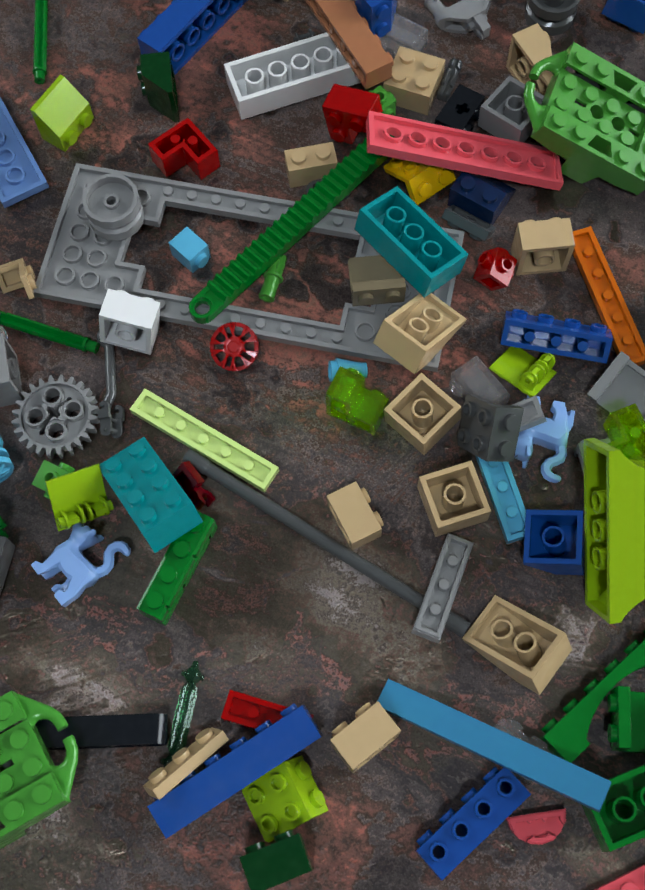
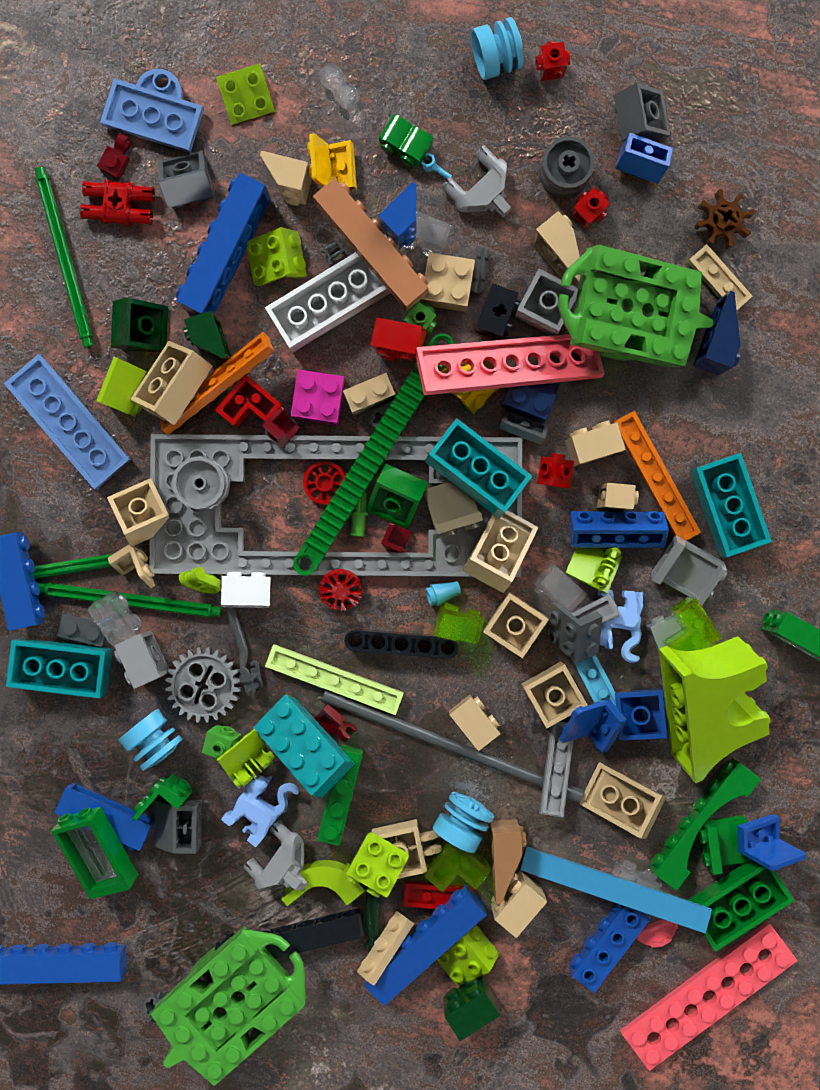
camera: 15 degrees left, 20 degrees up
medium azure brick [168,227,211,273] -> none
none -> tan slope [107,478,170,547]
none -> dark green slope [111,297,168,352]
none -> tan brick [130,341,213,425]
none -> orange plate [159,332,274,435]
none -> lime plate [179,567,221,594]
none -> light grey connector [244,821,308,891]
none -> lime bracket [247,227,307,286]
none -> dark red panel [262,406,300,448]
none -> lime arch [281,860,366,906]
none -> dark pink piece [291,369,346,426]
none -> red wheel [303,461,345,504]
none -> lime bracket [343,832,409,898]
none -> black beam [344,629,459,659]
none -> green slope [366,464,428,529]
none -> tan hinge [371,819,442,879]
none -> dark red panel [381,522,411,553]
none -> clear neon green brick [424,842,491,892]
none -> medium azure wheel [433,792,494,853]
none -> medium nougat slope [489,819,526,904]
none -> blue bracket [559,700,627,753]
none -> red brick [571,187,610,230]
none -> tan brick [597,483,639,511]

